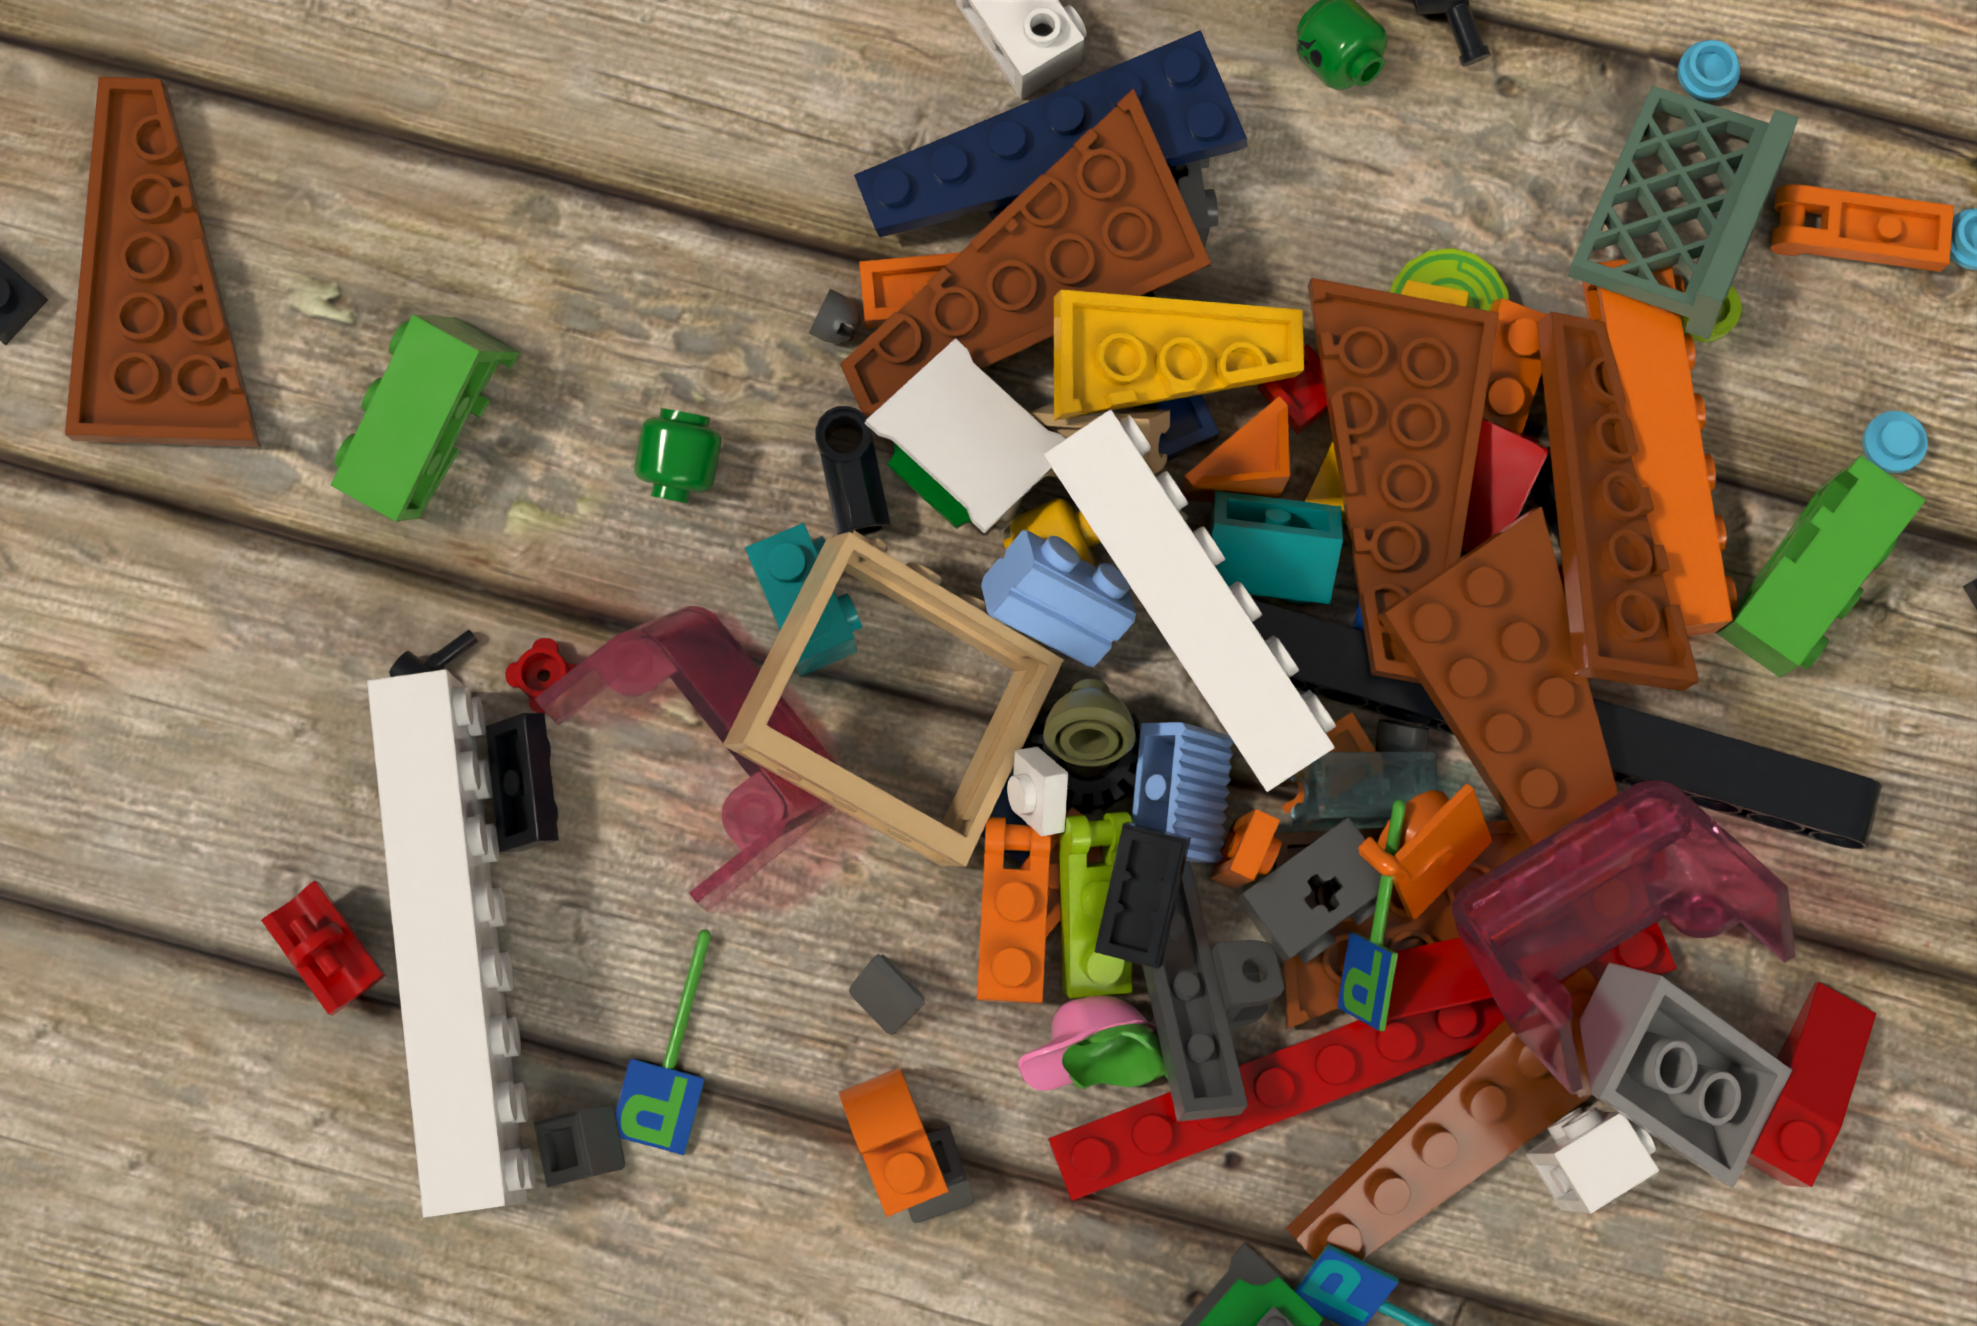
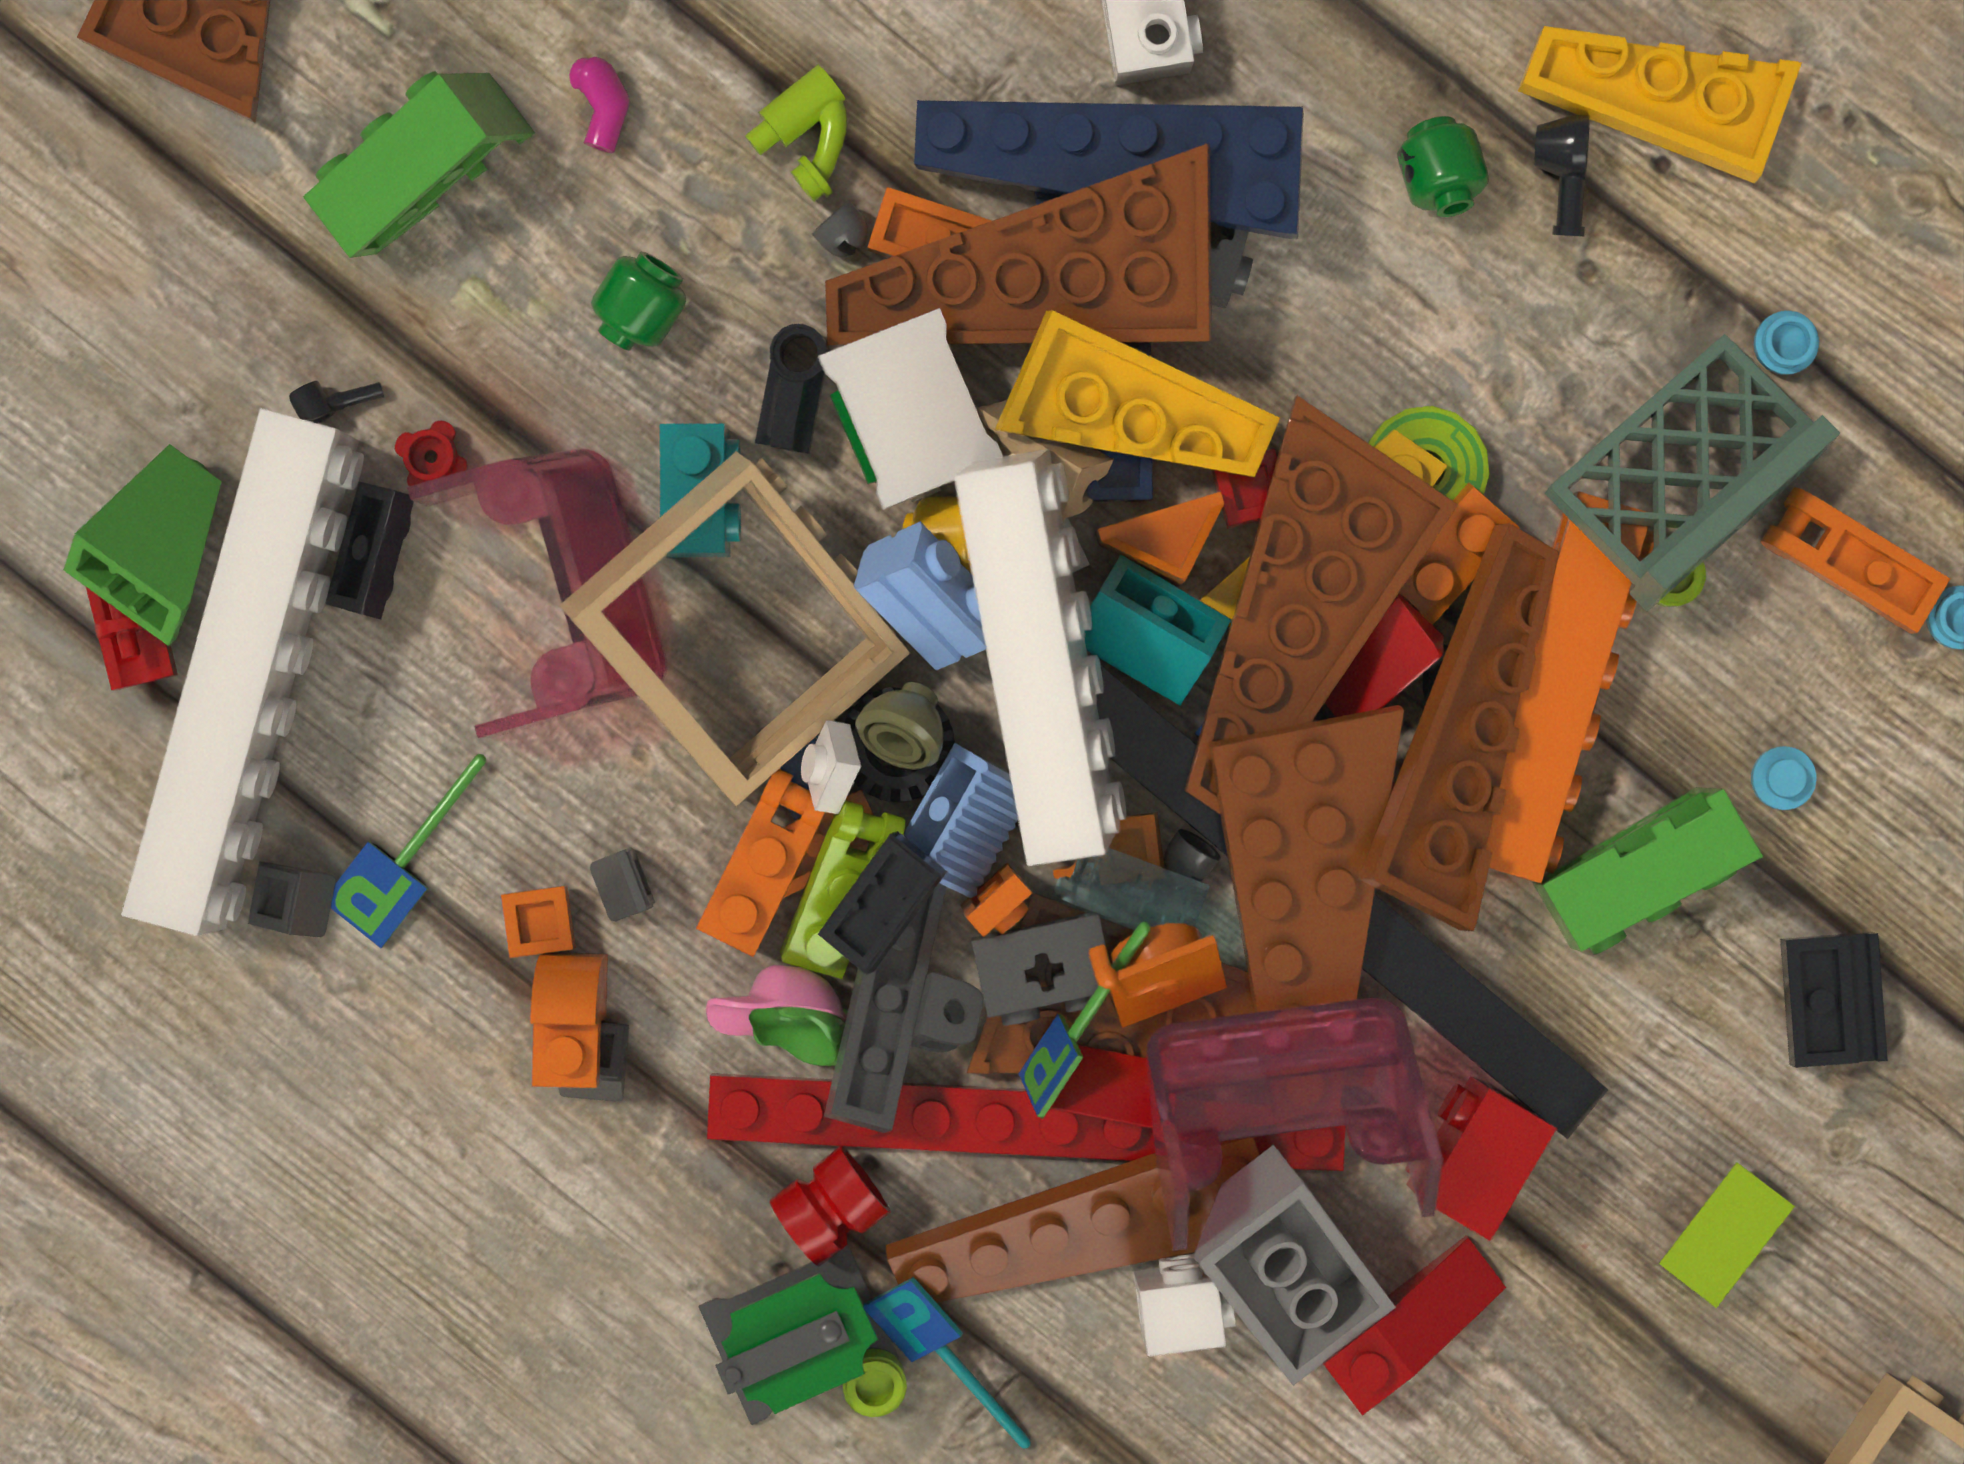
camera: 25 degrees right, 10 degrees up
none -> bright green slope [63,444,222,646]
none -> orange plate [501,885,576,958]
none -> dark pink arm [569,57,630,153]
none -> lime plant [745,64,847,202]
none -> red wheel [770,1146,891,1267]
none -> red brick [1405,1076,1557,1241]

